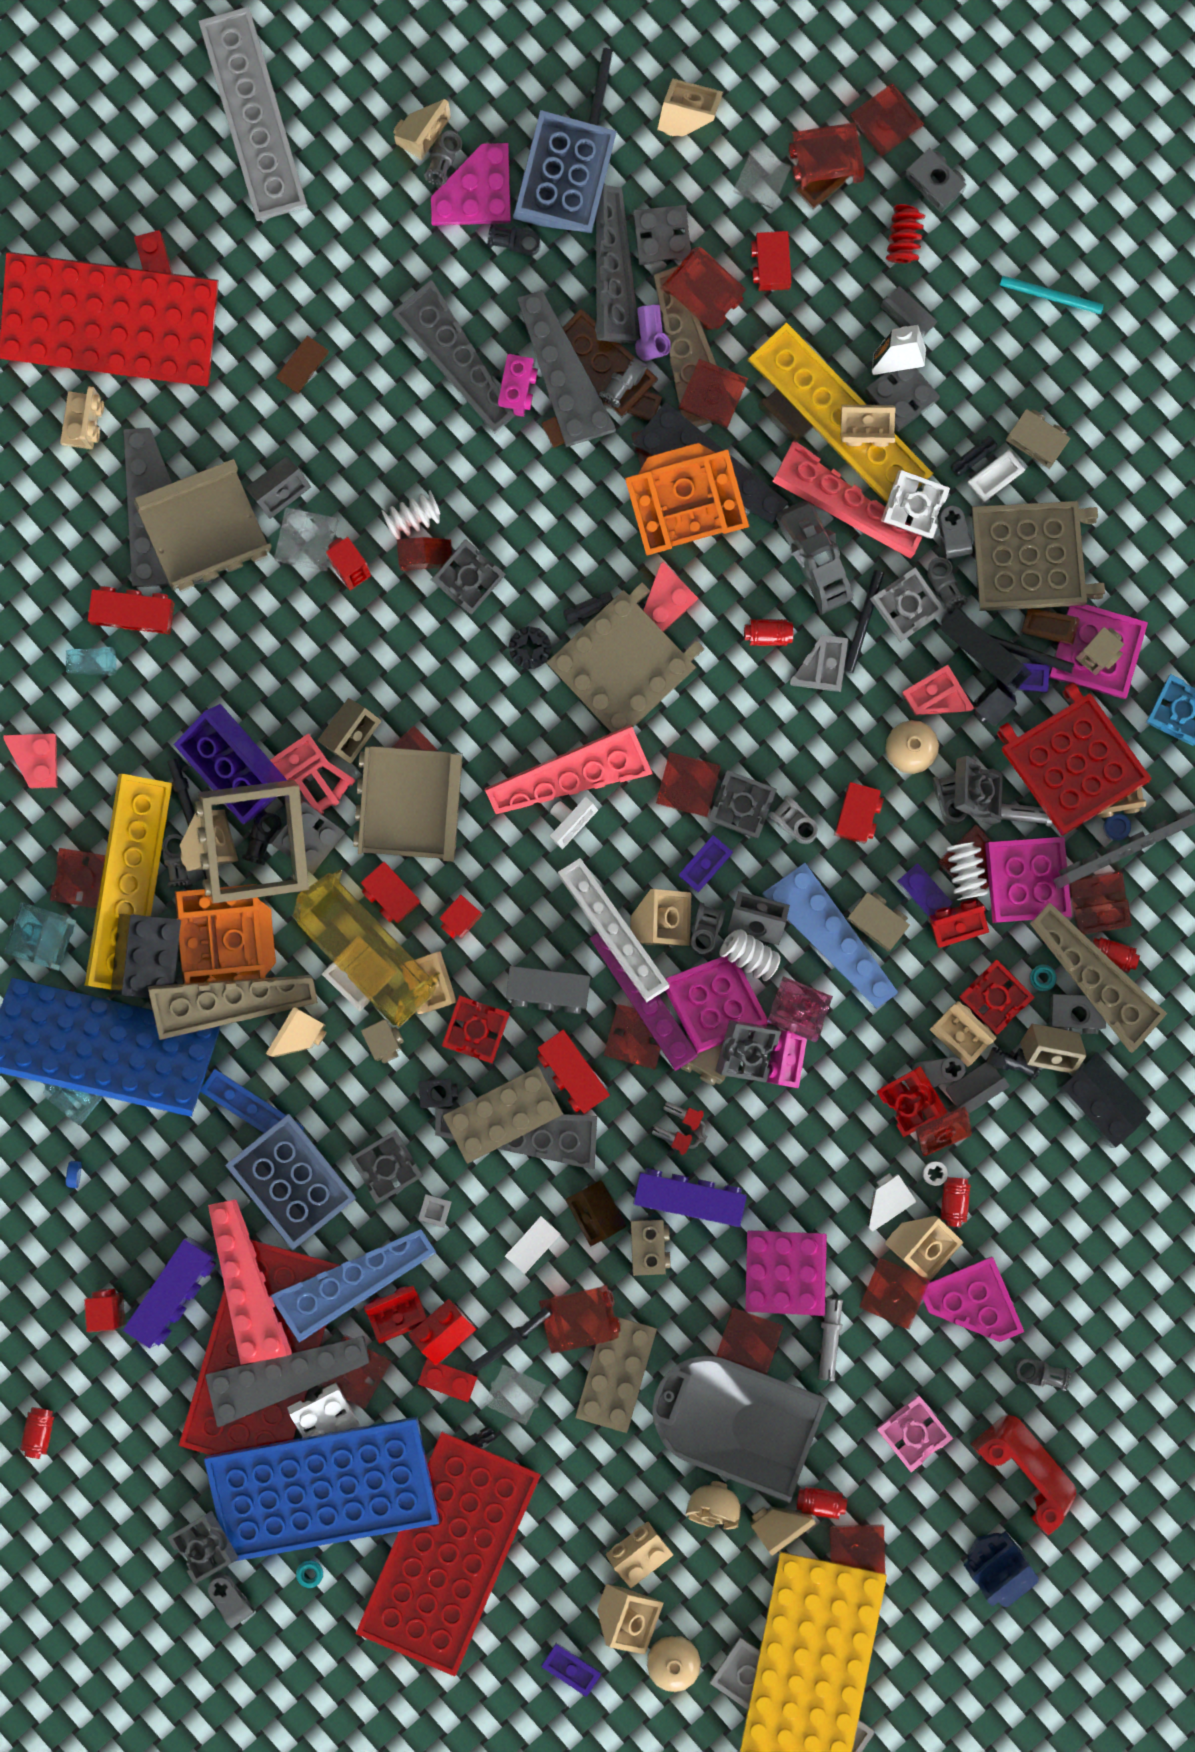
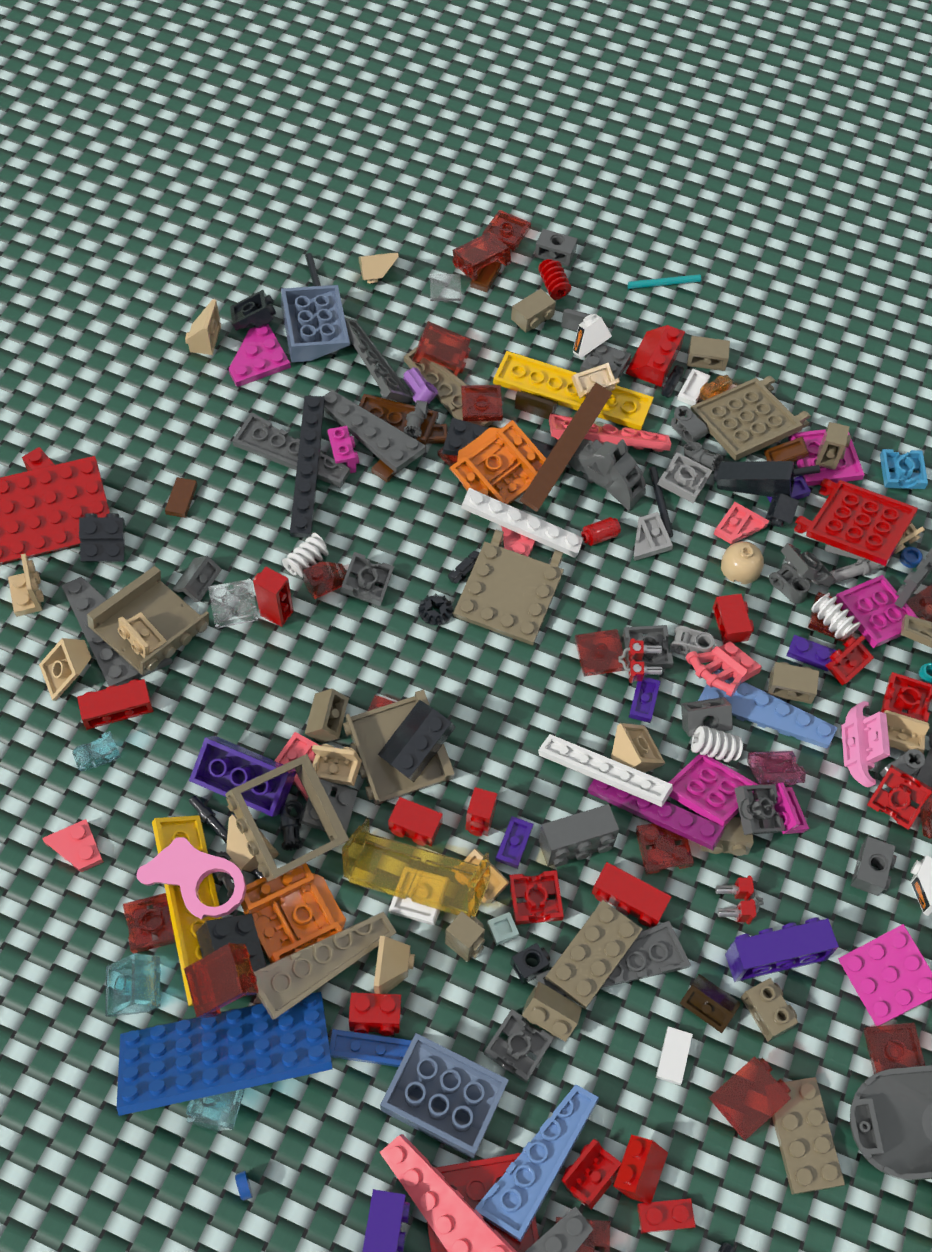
camera: 25 degrees left, 25 degrees down
light grey plate [199,7,307,221] -> none
light grey plate [418,1194,452,1228] -> none
dark grey connector [424,130,462,186] -> none
black sword [466,1306,553,1371] -> none
clear piece [484,1364,546,1425] -> none
coral wing [485,725,653,814] -> none
black connector [487,224,541,257] -> none
white tile [550,797,598,849] -> none
dark grey brick [633,205,692,265] -> none
dark grey piece [690,902,726,956] -> none
red brick [751,231,791,291] -> none
white brick [881,470,950,539] -> none
none -> tan slope [39,638,91,701]
none -> black plate [79,513,125,563]
none -> tan bracket [118,612,167,658]
none -> bright pink animal [137,837,246,919]
none -> clear red panel [184,943,259,1018]
none -> black plate [230,290,276,331]
none -> black plate [290,396,325,538]
none -> tan bracket [312,744,362,786]
none -> red bracket [349,993,401,1036]
none -> black slope [378,700,456,782]
none -> white plate [461,488,583,558]
none -> light aqua plate [487,912,519,946]
none -> dark purple plate [495,816,534,869]
none -> dark tan brick [511,289,556,332]
none -> reddish brown tile [520,382,612,512]
none -> dark tan brick [522,982,582,1042]
none -> piece [619,638,663,683]
none -> red slope [626,325,685,387]
none -> coral plate [686,641,762,697]
none -> clear orange plate [699,375,733,401]
none -> bright pink plate [841,701,890,788]
none -> dark grey brick [850,836,897,896]

